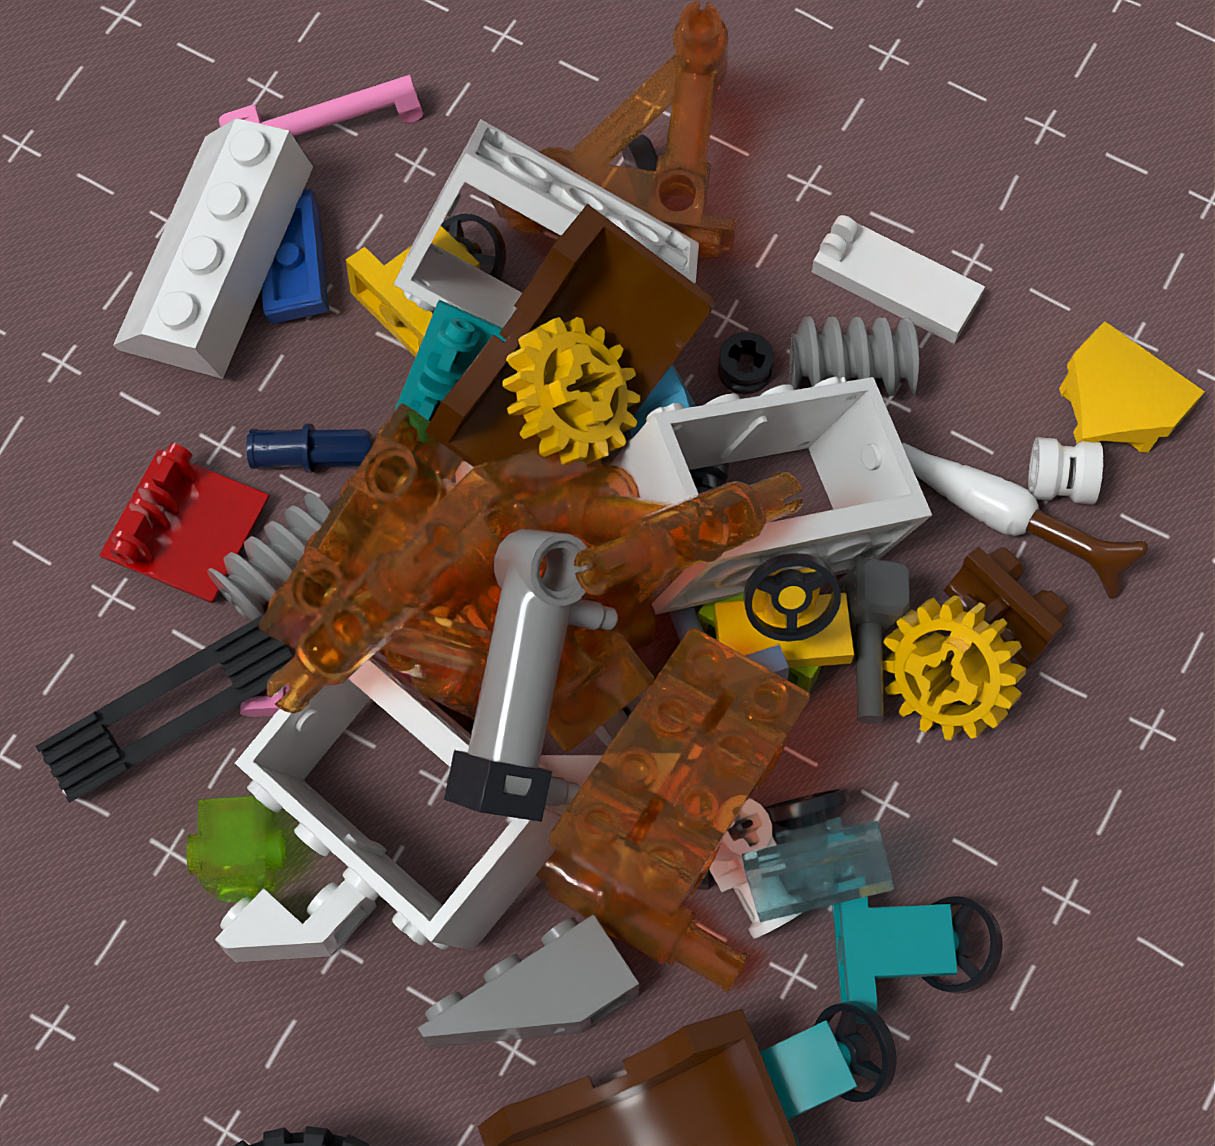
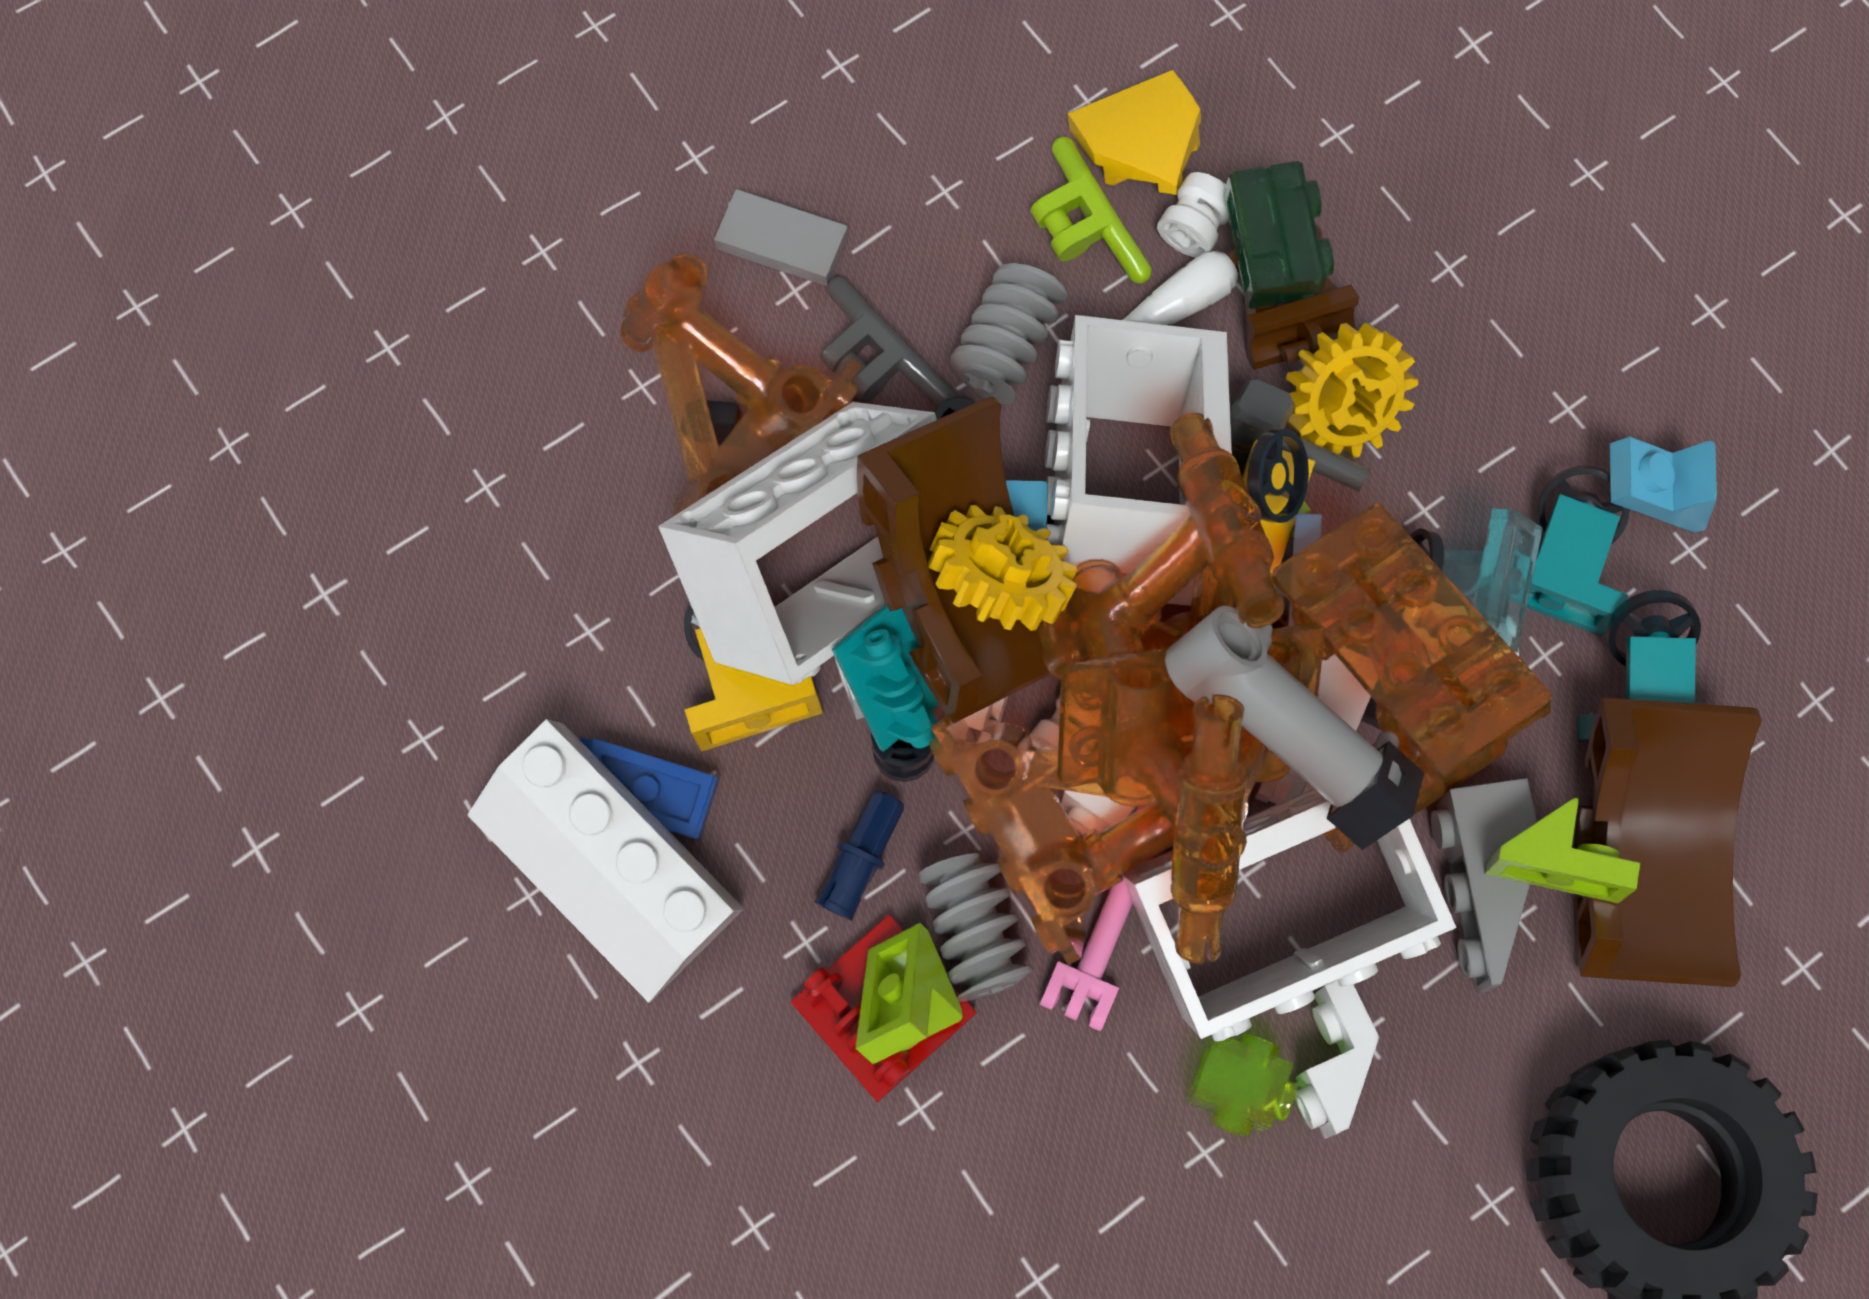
camera: 65 degrees left, 5 degrees up
black container [35,611,301,803] -> none
bright pink hinge [219,75,423,137] -> none
white hinge [811,215,985,344] -> none
none -> light grey tile [714,189,848,286]
none -> dark grey piece [821,276,956,407]
none -> lime slope [856,923,963,1064]
none -> lime piece [1030,136,1152,284]
none -> clear green brick [1224,161,1334,309]
none -> lime slope [1485,798,1640,903]
none -> medium azure slope [1610,437,1717,533]

